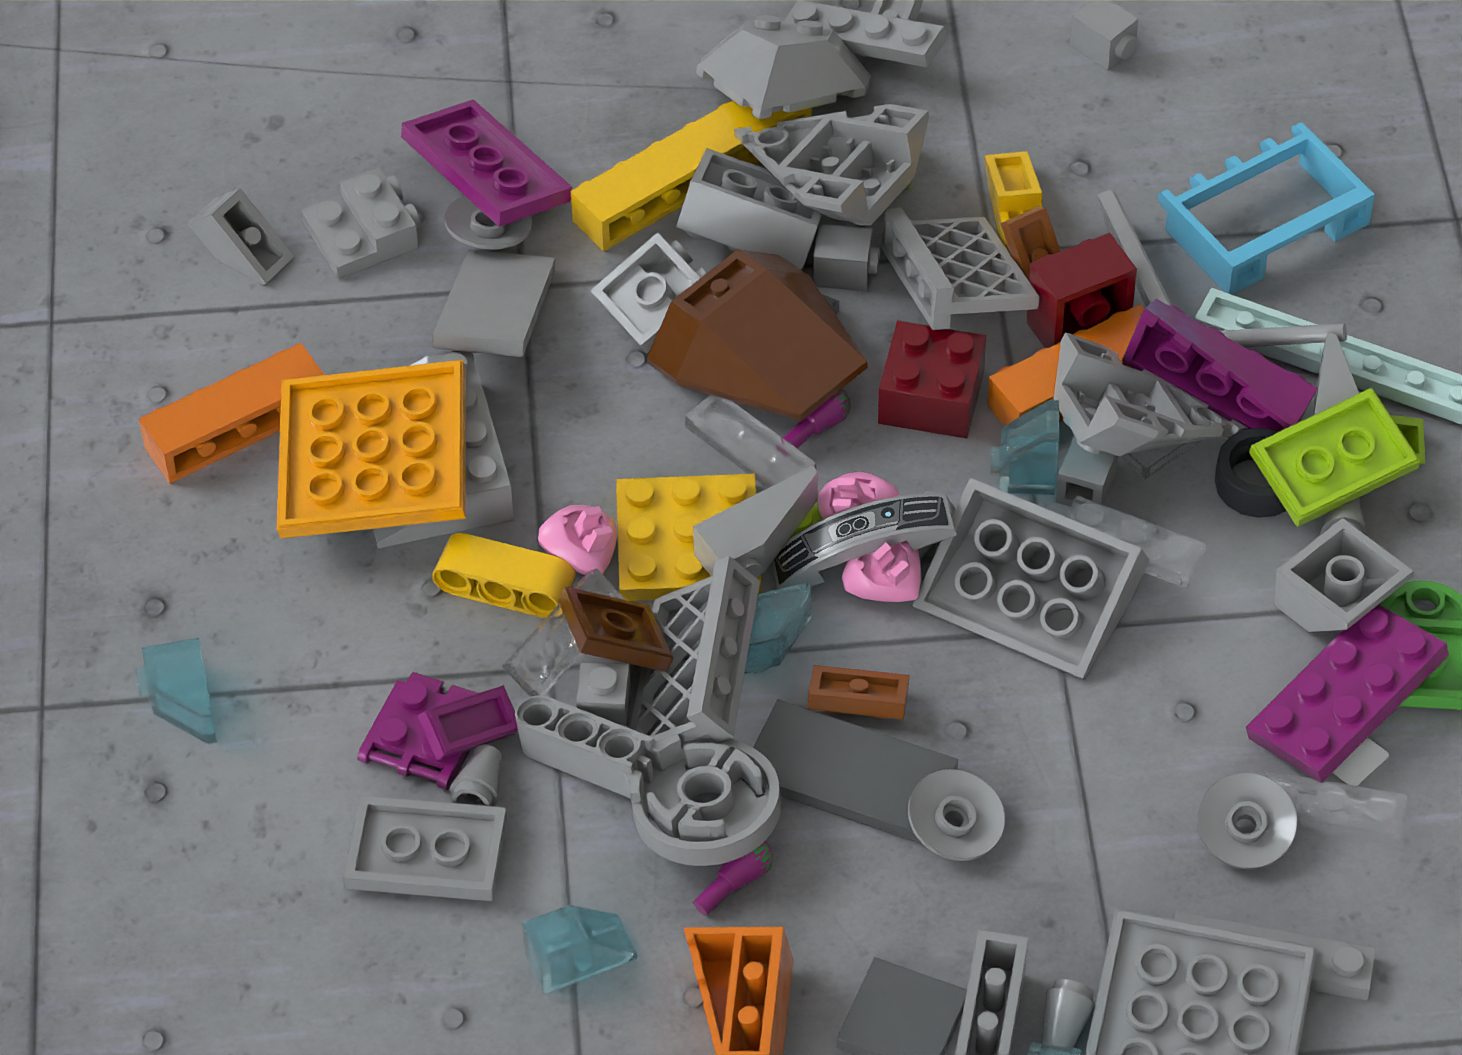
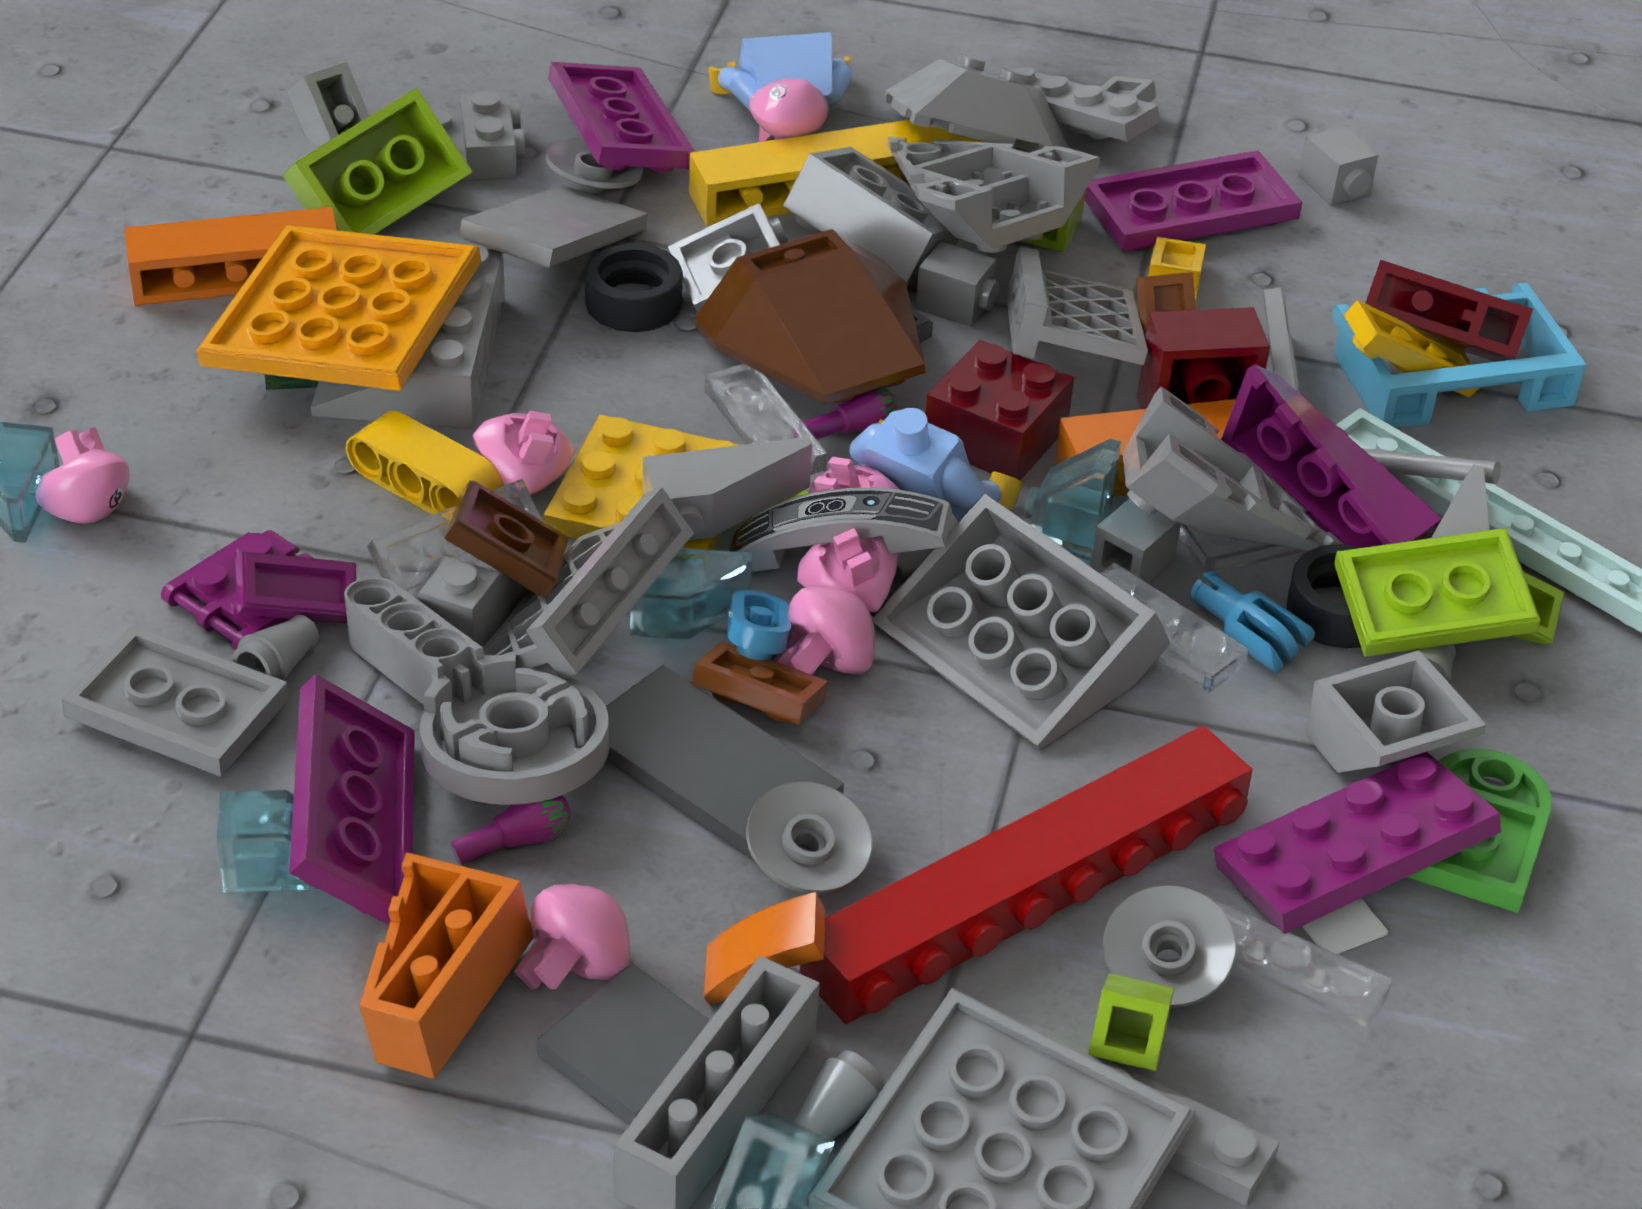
camera: 15 degrees right, 10 degrees down
none -> bright pink piece [36,428,130,524]
none -> lime slope [282,87,472,235]
none -> magenta plate [289,674,415,925]
none -> bright pink piece [514,884,630,990]
none -> black tyre [585,243,683,332]
none -> orange slope [704,892,825,1005]
none -> light blue torso [708,32,853,136]
none -> dark azure plate [727,590,791,661]
none -> bright pink piece [749,78,829,142]
none -> bright pink piece [773,585,876,675]
none -> red brick [799,725,1253,1025]
none -> light blue torso [850,408,1024,522]
none -> magenta plate [1084,150,1303,251]
none -> lime brick [1088,973,1175,1071]
none -> dark azure arm [1191,571,1315,674]
none -> yellow plate [1344,300,1479,398]
none -> dark red slope [1365,259,1533,362]

